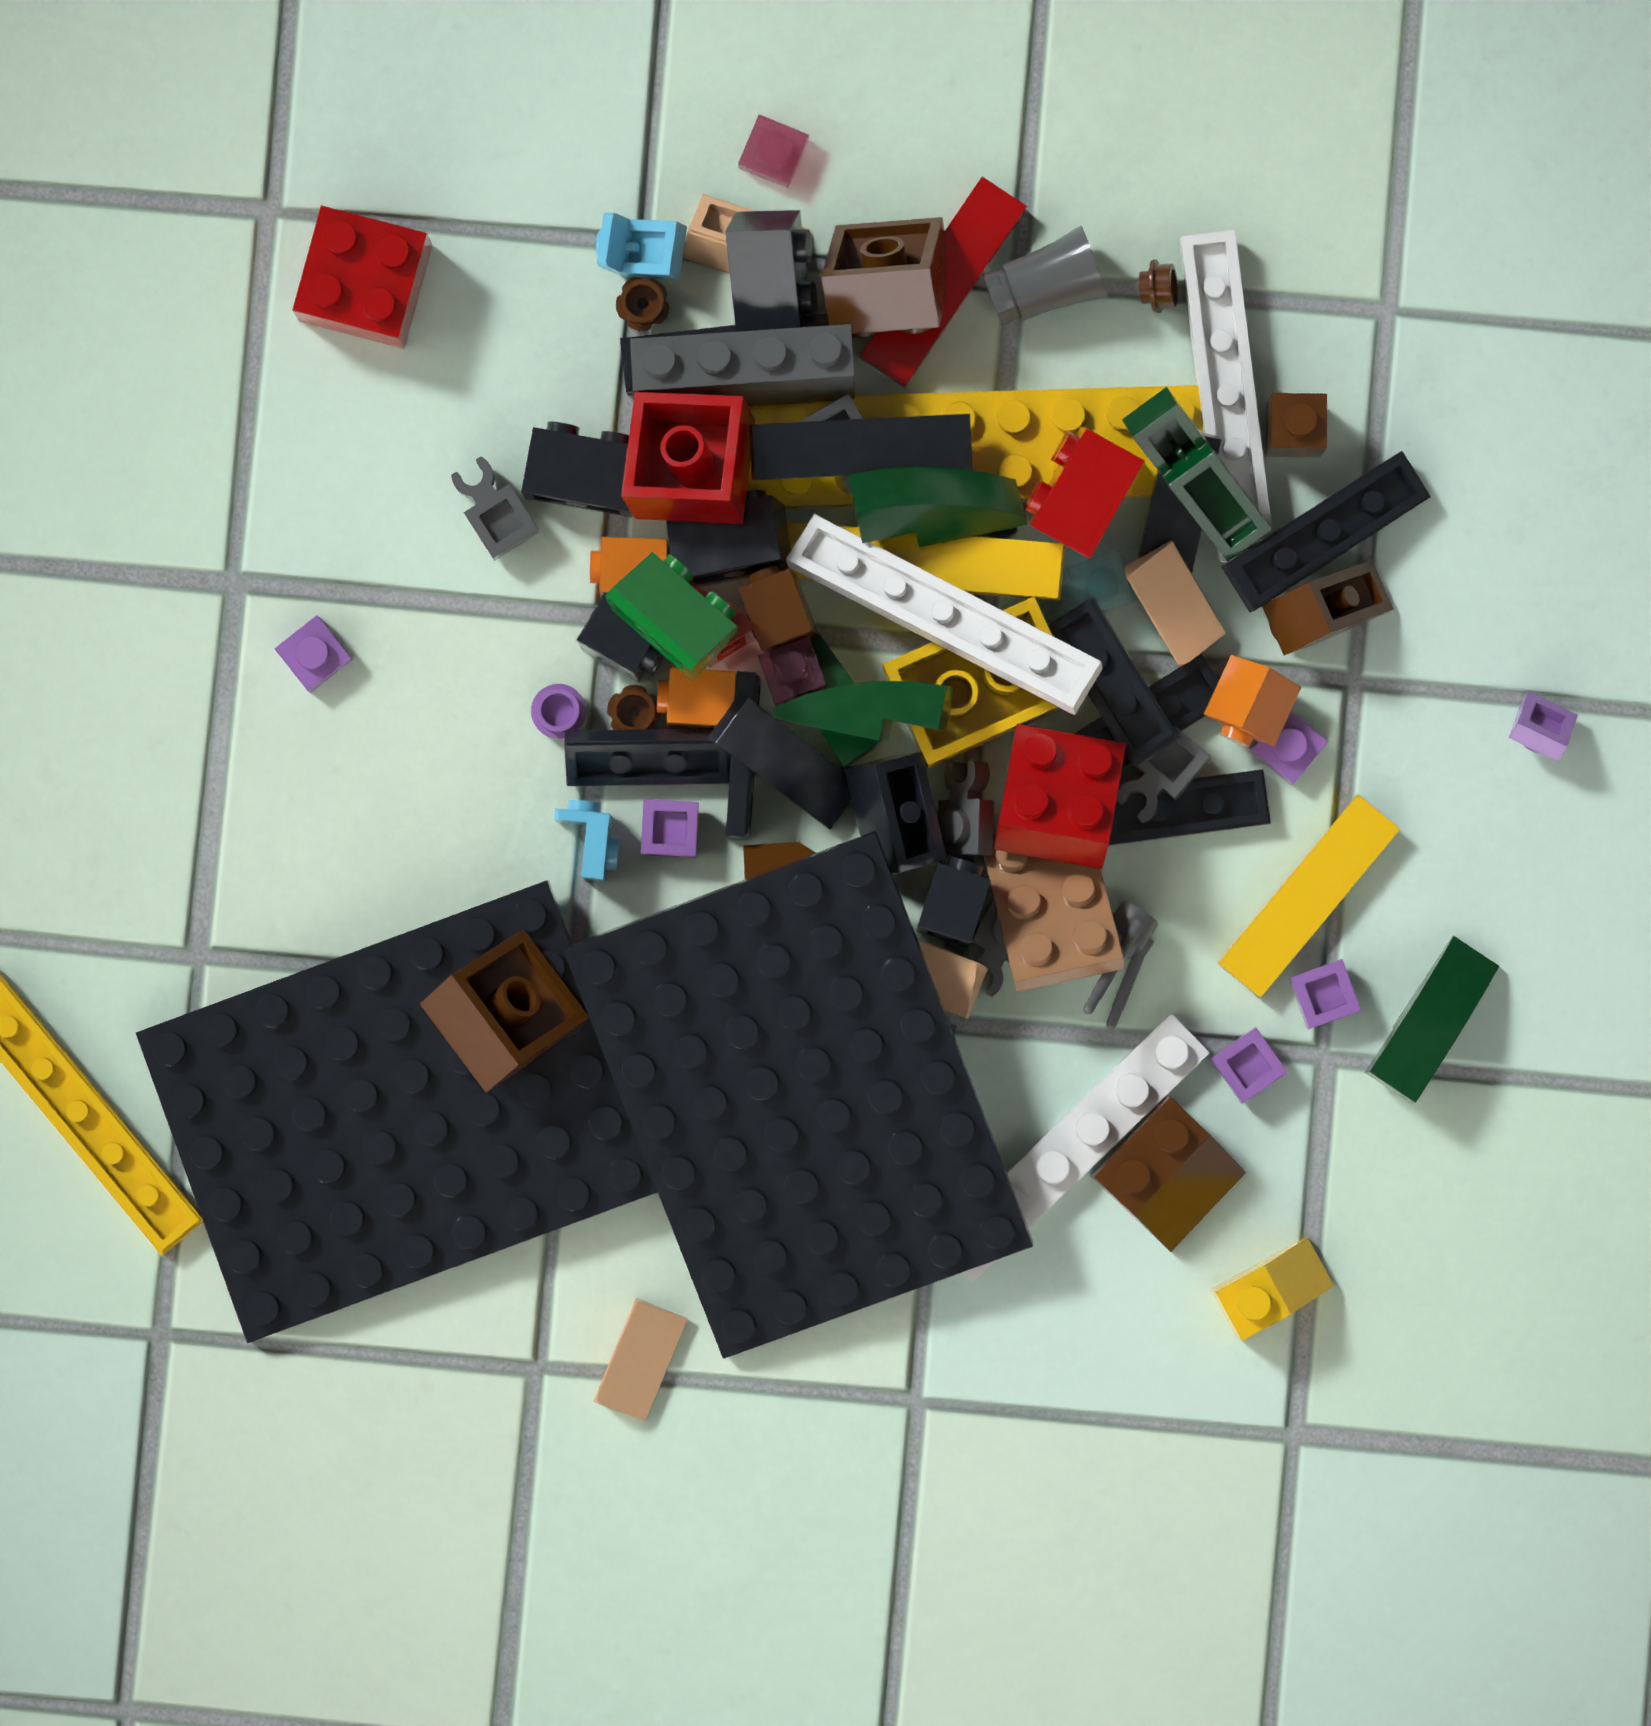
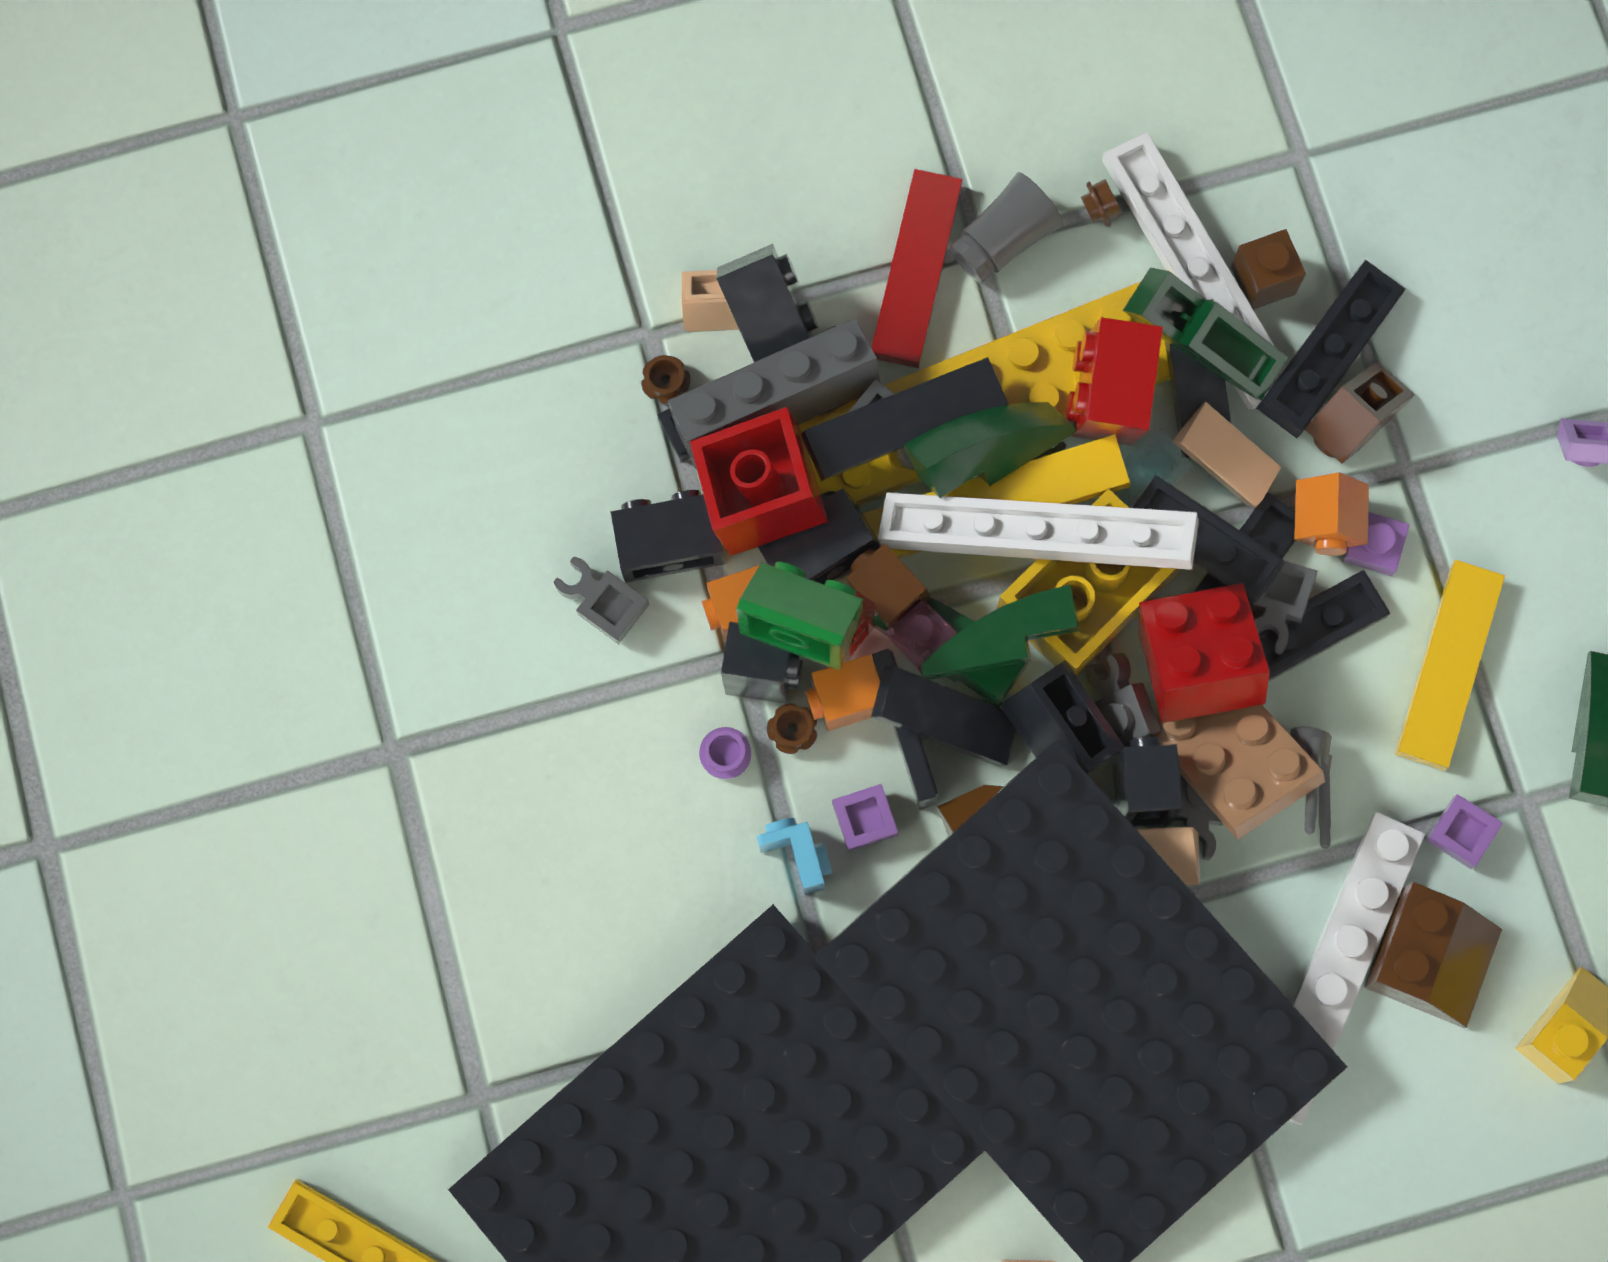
camera: 20 degrees left, 10 degrees down
medium lavender plate [274,615,353,693] -> none
red brick [292,205,432,349] -> none
reddish brown slope [420,929,589,1093] -> none
black tile [564,728,731,786] -> none
medium azure bracket [596,212,687,280] -> none
clear pink plate [738,114,809,188] -> none
reddish brown slope [821,217,946,338] -> none
medium lavender plate [1289,959,1361,1030] -> none

